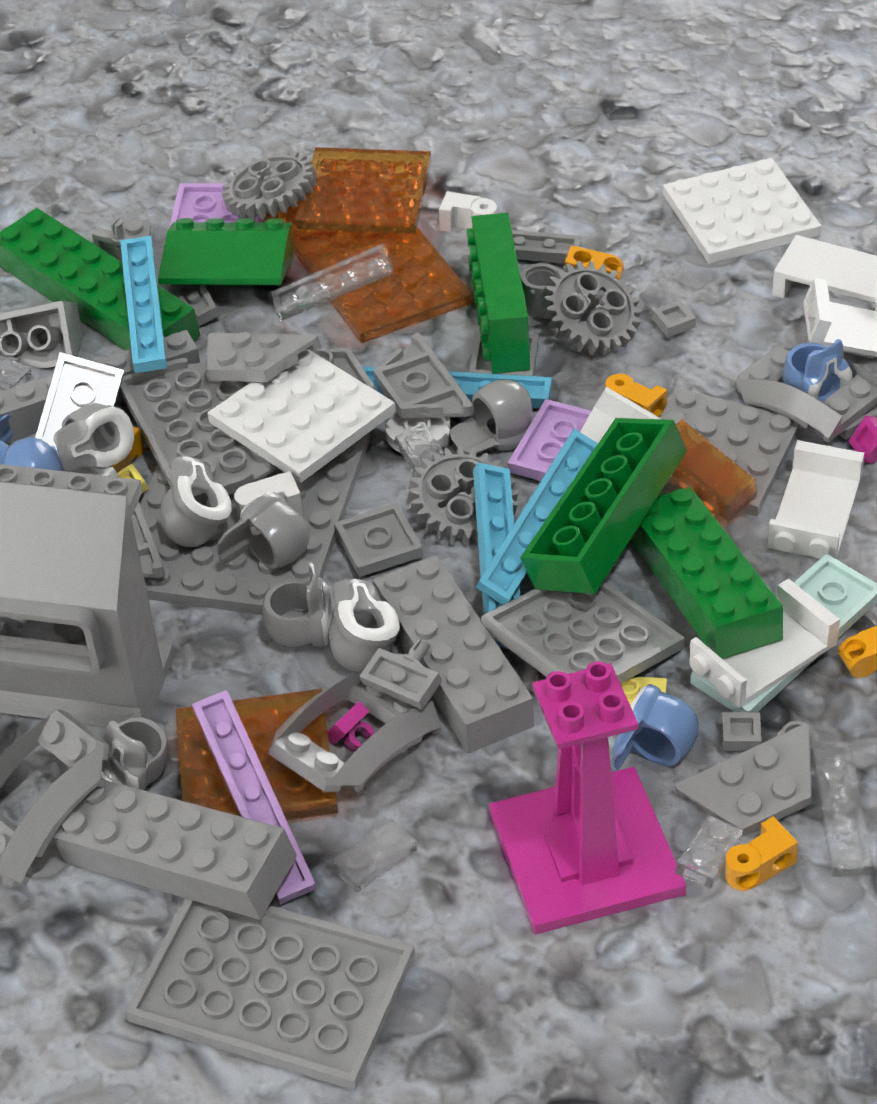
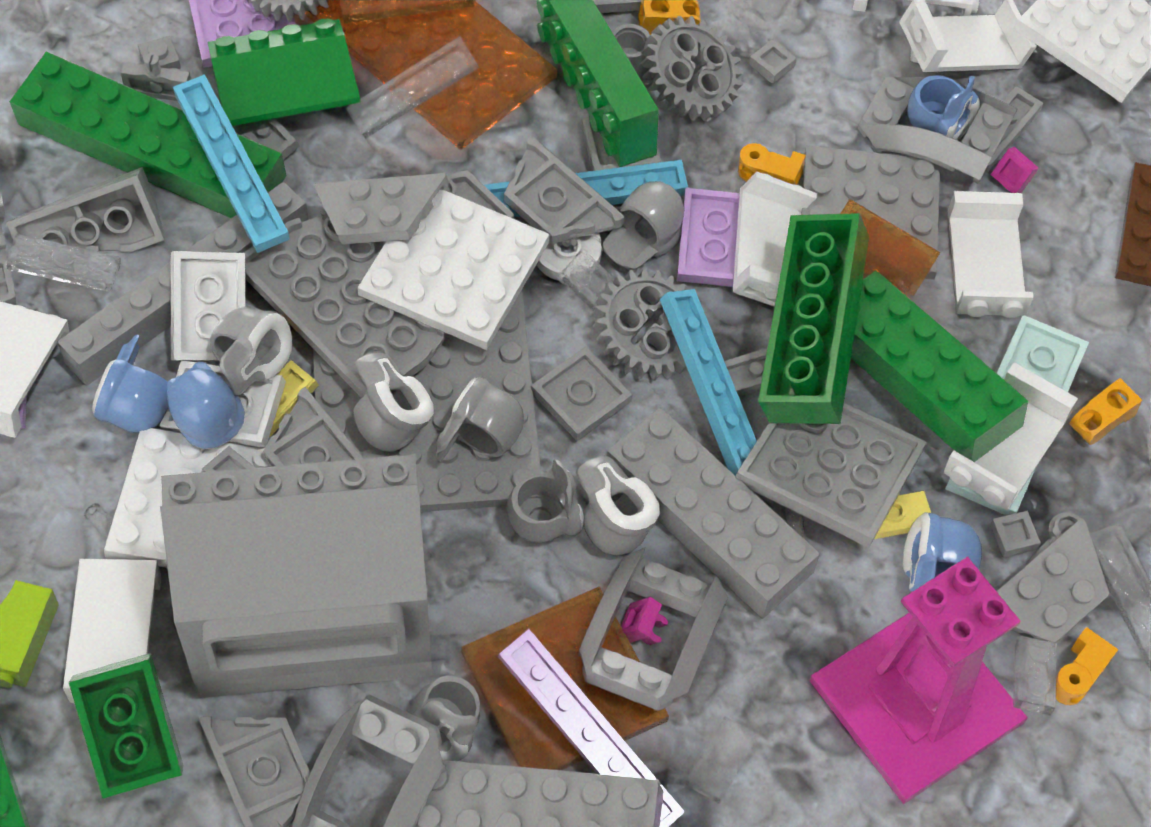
camera: 25 degrees left, 15 degrees up
white leg [234,471,303,520] -> none
light grey plate [359,638,442,710] -> none
medium azure plate [475,428,598,605] -> none

